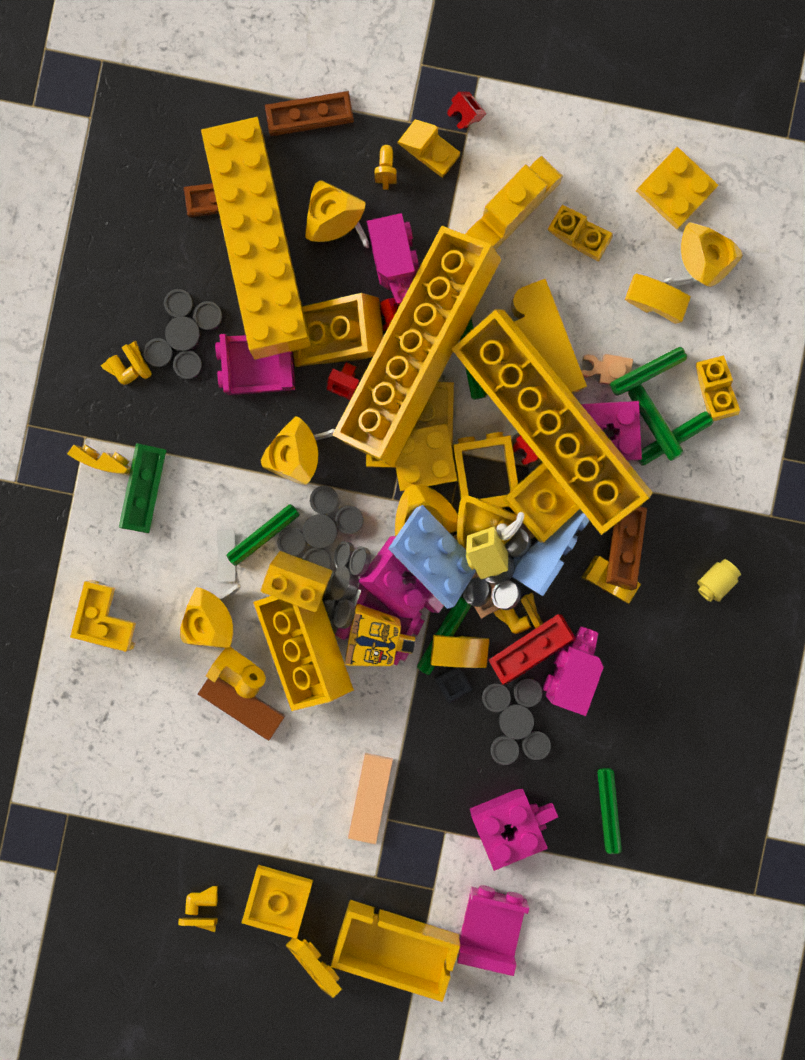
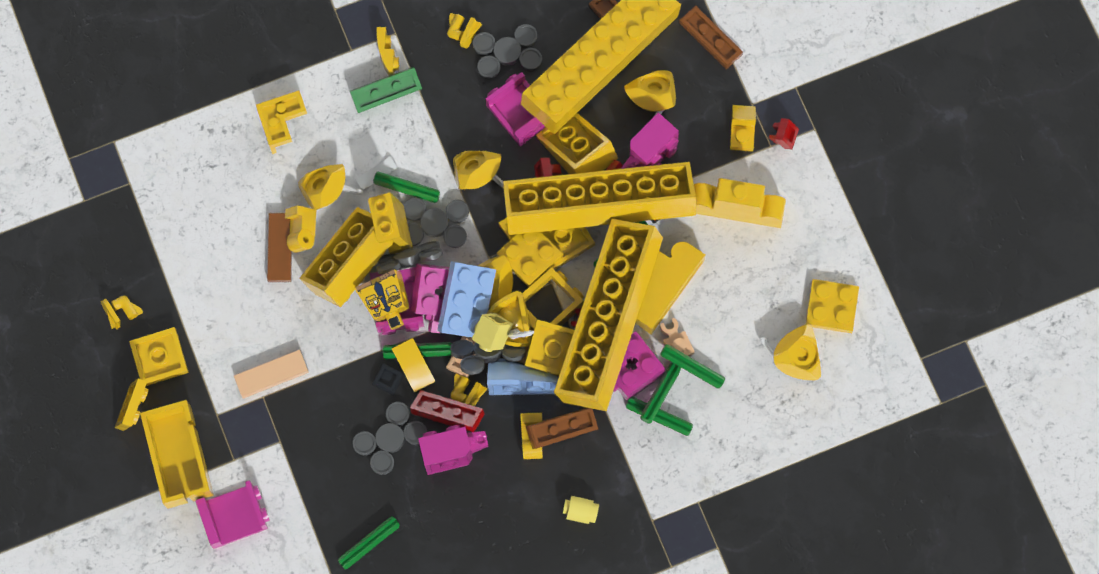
camera: 60 degrees right, 15 degrees down
yellow piece [375,145,397,190] -> none
dark pink hinge [470,789,558,871] -> none
yellow slope [548,205,613,262] -> none
yellow slope [625,273,691,324] -> none
yellow slope [695,355,741,421] -> none

